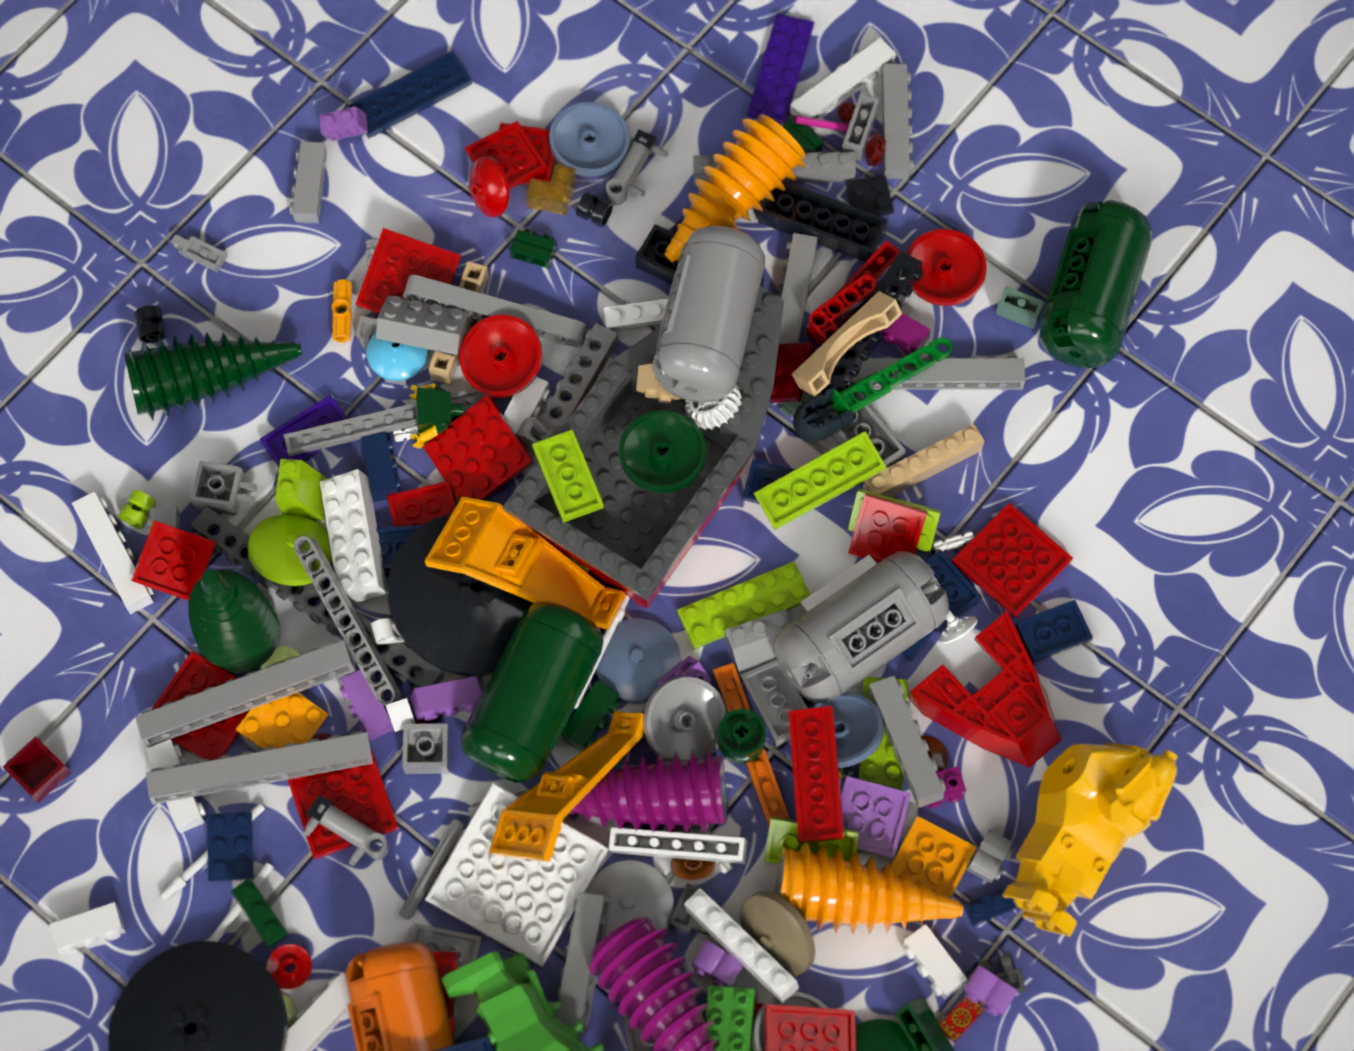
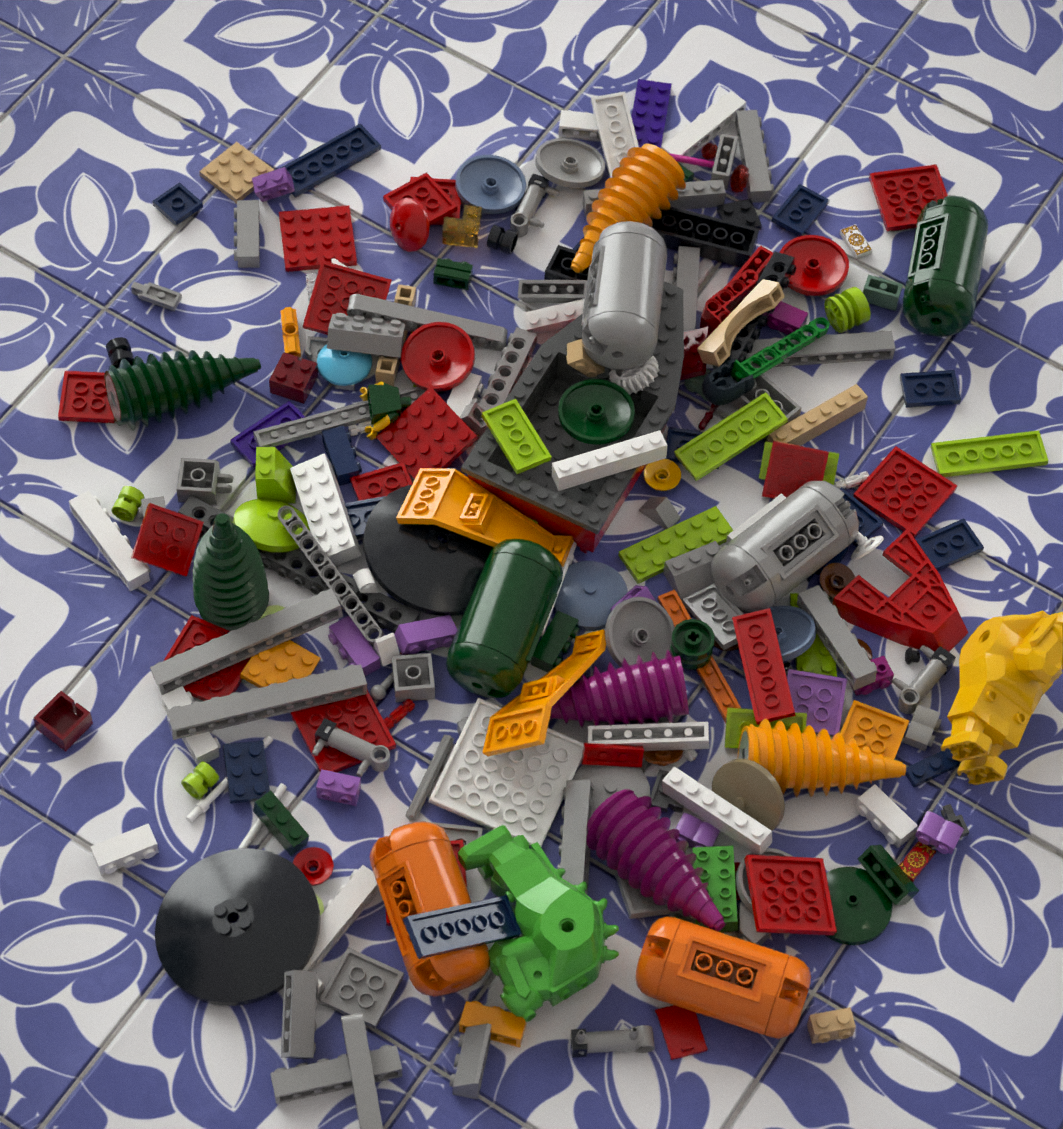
camera: 10 degrees left, 10 degrees down
none -> red plate [58,371,115,423]
none -> dark blue plate [152,182,203,226]
none -> lime wheel [181,761,220,800]
none -> tan plate [199,142,274,203]
none -> dark red piece [269,352,318,404]
none -> red plate [279,205,357,272]
none -> medium lavender brick [316,769,361,806]
none -> light grey bar [370,672,393,700]
none -> red axle [384,699,415,730]
none -> light grey brick [518,280,587,303]
none -> light grey dish [535,138,605,188]
none -> white brick [552,430,667,491]
none -> white brick [559,110,601,142]
none -> red plate [581,743,644,767]
none -> white plate [591,92,639,178]
none -> light grey slope [639,497,681,529]
none -> yellow dish [644,459,681,491]
none -> dark red piece [698,404,719,430]
none -> dark blue plate [771,184,829,236]
none -> reddish brown dish [819,563,855,599]
none -> lime wheel [824,287,871,333]
none -> tile [839,224,872,259]
none -> red plate [869,164,948,232]
none -> light grey piece [892,645,956,714]
none -> dark blue plate [900,370,961,408]
none -> black piece [905,647,920,664]
none -> lime plate [930,430,1048,477]

